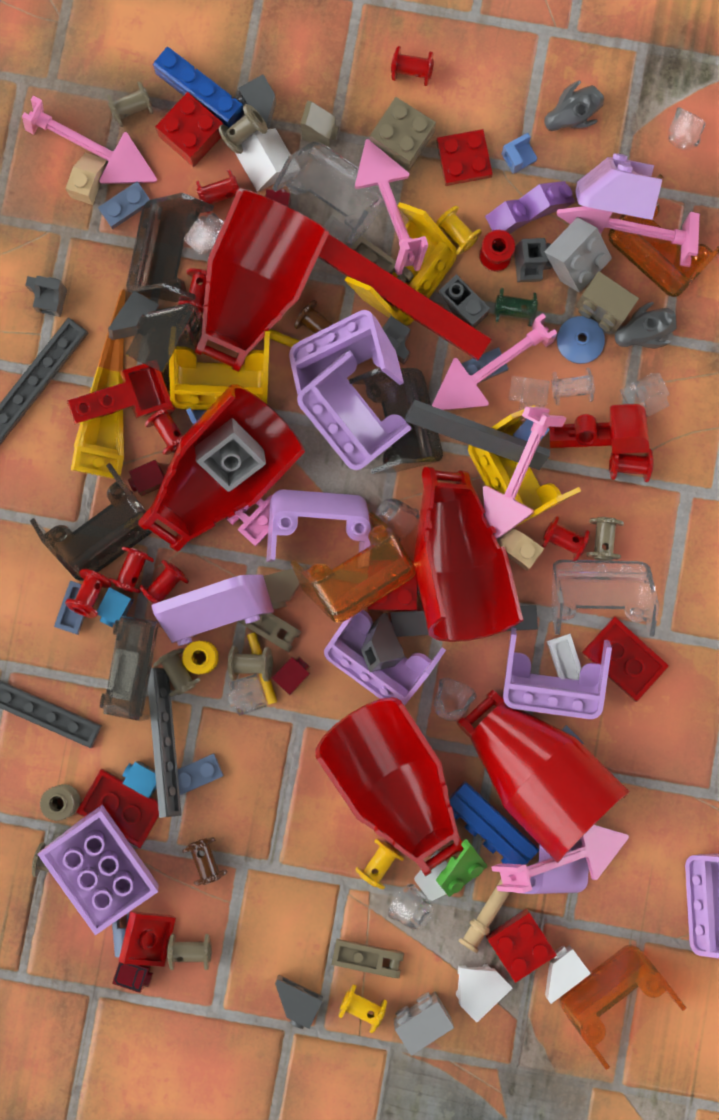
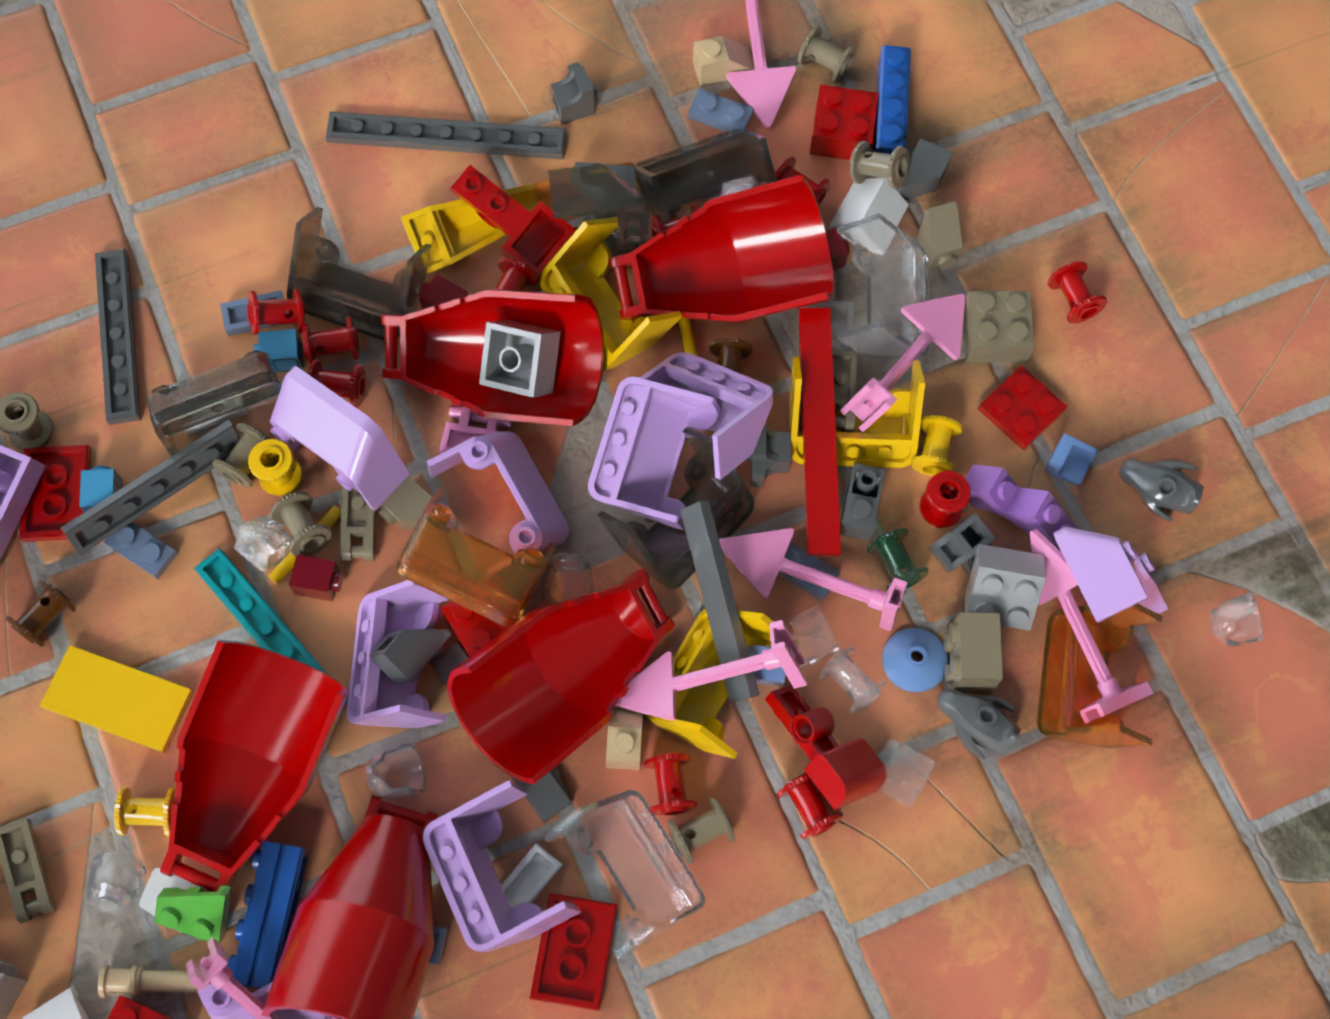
camera: 55 degrees right, 15 degrees down
none -> yellow tile [40,645,193,754]
none -> teal tile [194,548,327,674]

